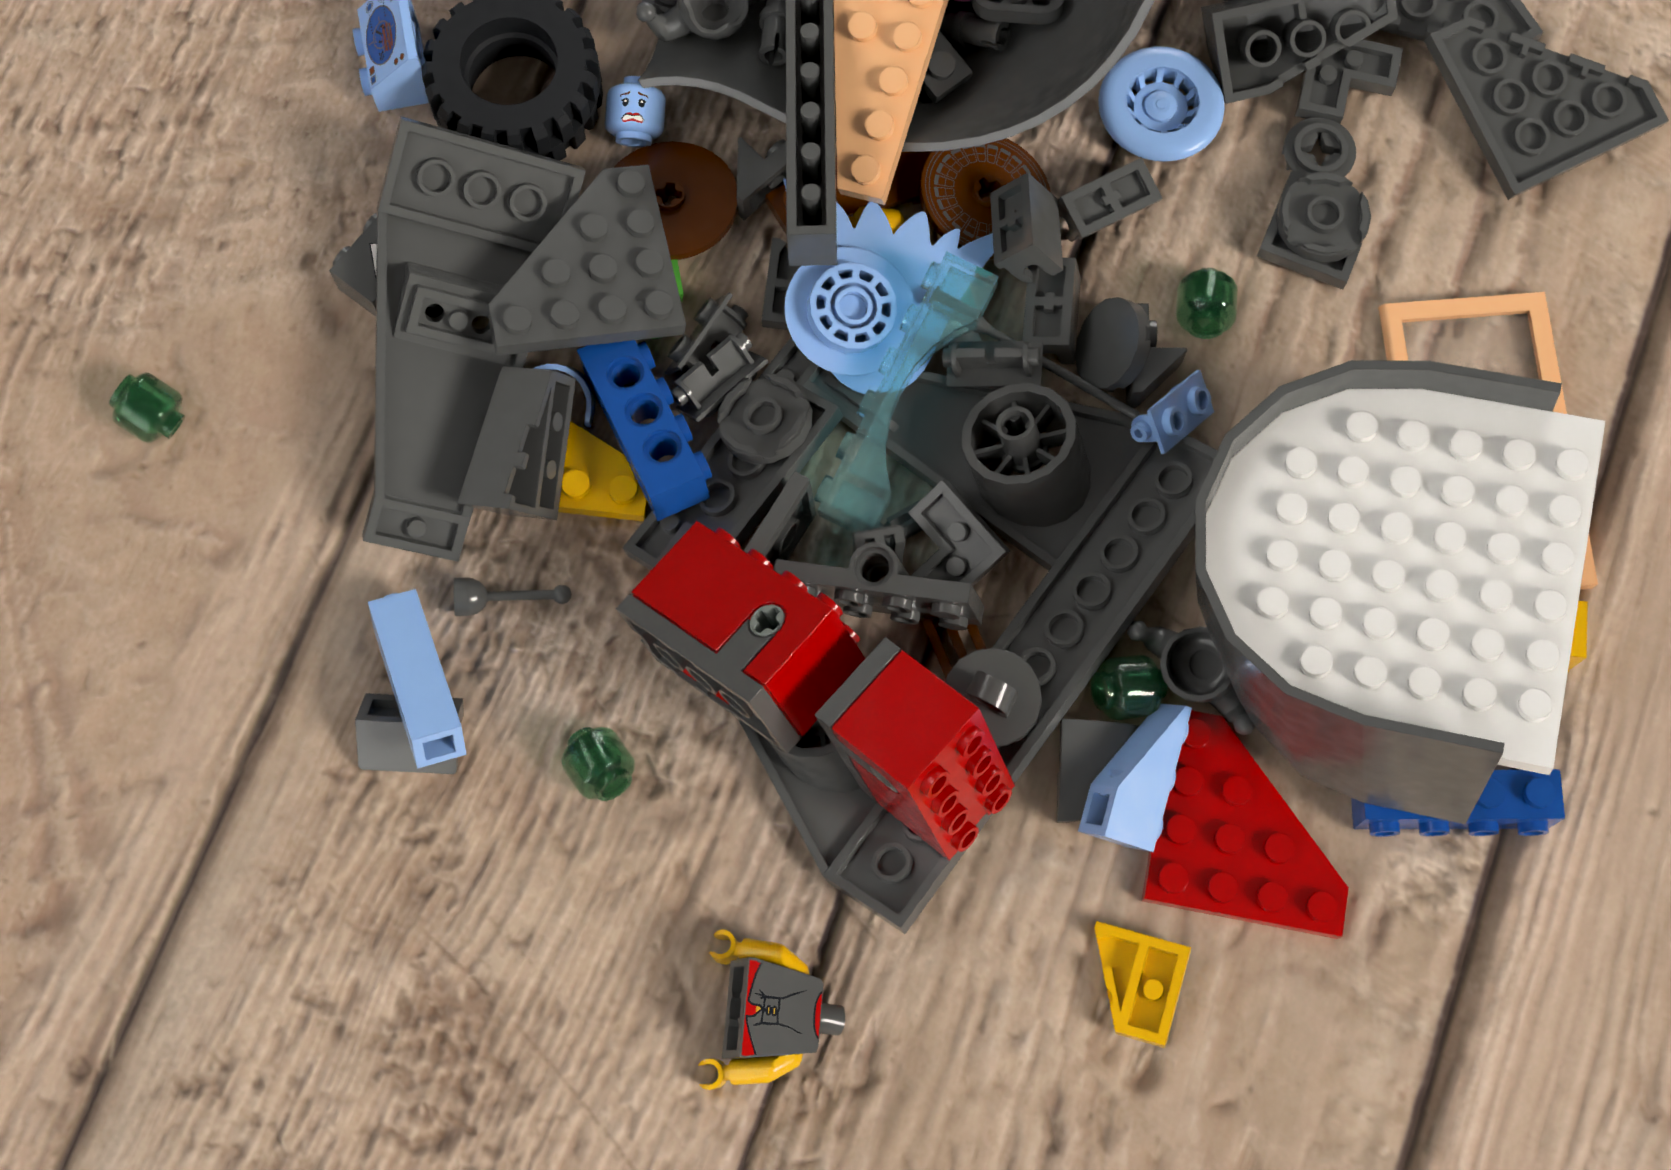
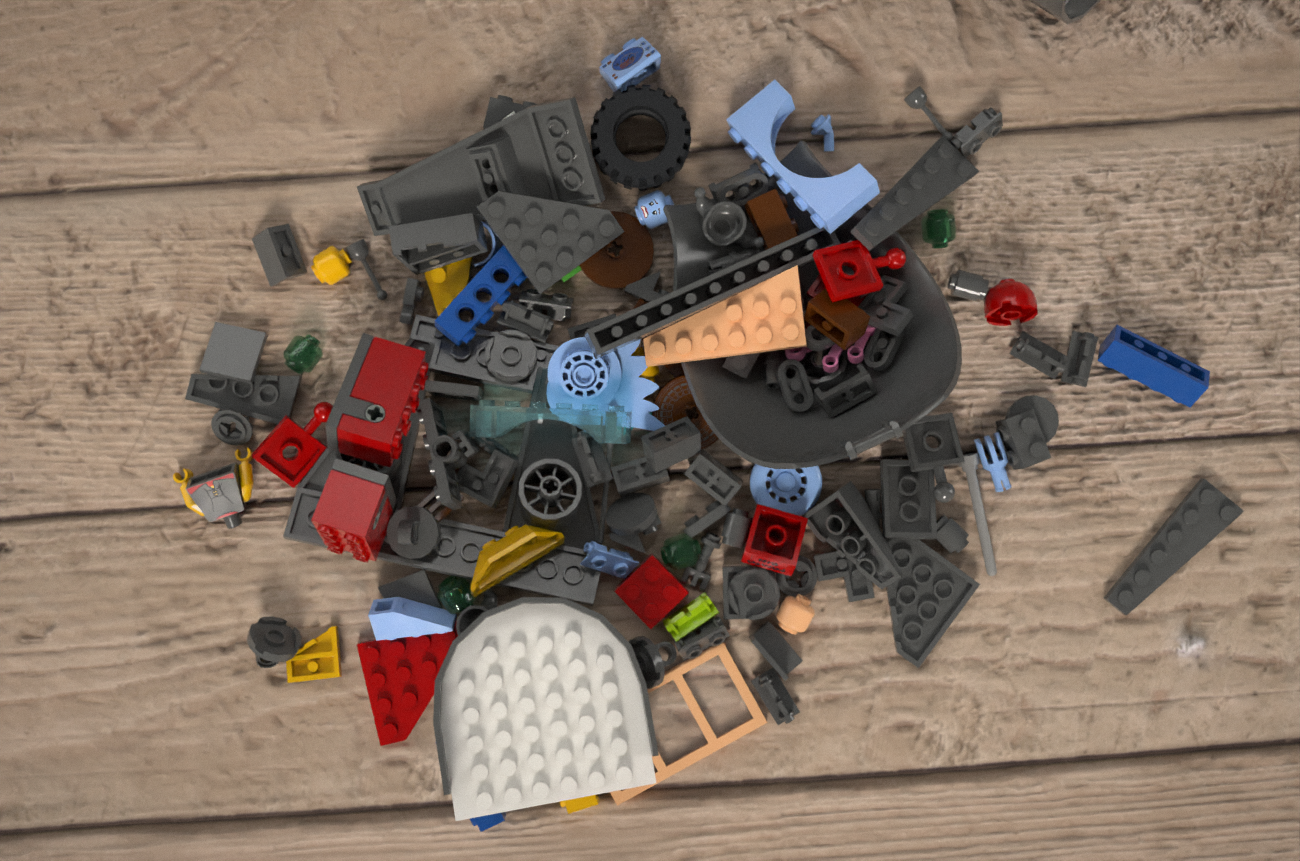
camera: 70 degrees right, 15 degrees up
clear green head [109,372,185,443] -> none
light blue brick [368,589,467,769] -> none
dark grey plate [1424,16,1669,200] -> none
none -> dark grey wing [185,374,302,424]
none -> dark grey tile [199,322,268,384]
none -> dark grey gear [211,407,254,446]
none -> dark grey tile [247,616,302,668]
none -> red plate [252,402,333,488]
none -> yellow head [311,246,352,285]
none -> dark grey plate [399,278,424,325]
none -> yellow wedge [470,524,565,598]
none -> red brick [614,553,689,629]
none -> lime hinge [663,592,719,642]
none -> dark grey hinge [674,616,730,661]
none -> dark grey hinge [680,532,722,592]
none -> dark grey plate [683,500,731,539]
none -> dark grey brick [721,508,752,548]
none -> red brick [741,504,808,576]
none -> dark grey panel [749,620,803,681]
none -> dark grey hinge [751,668,800,725]
none -> light nougat head [776,594,815,635]

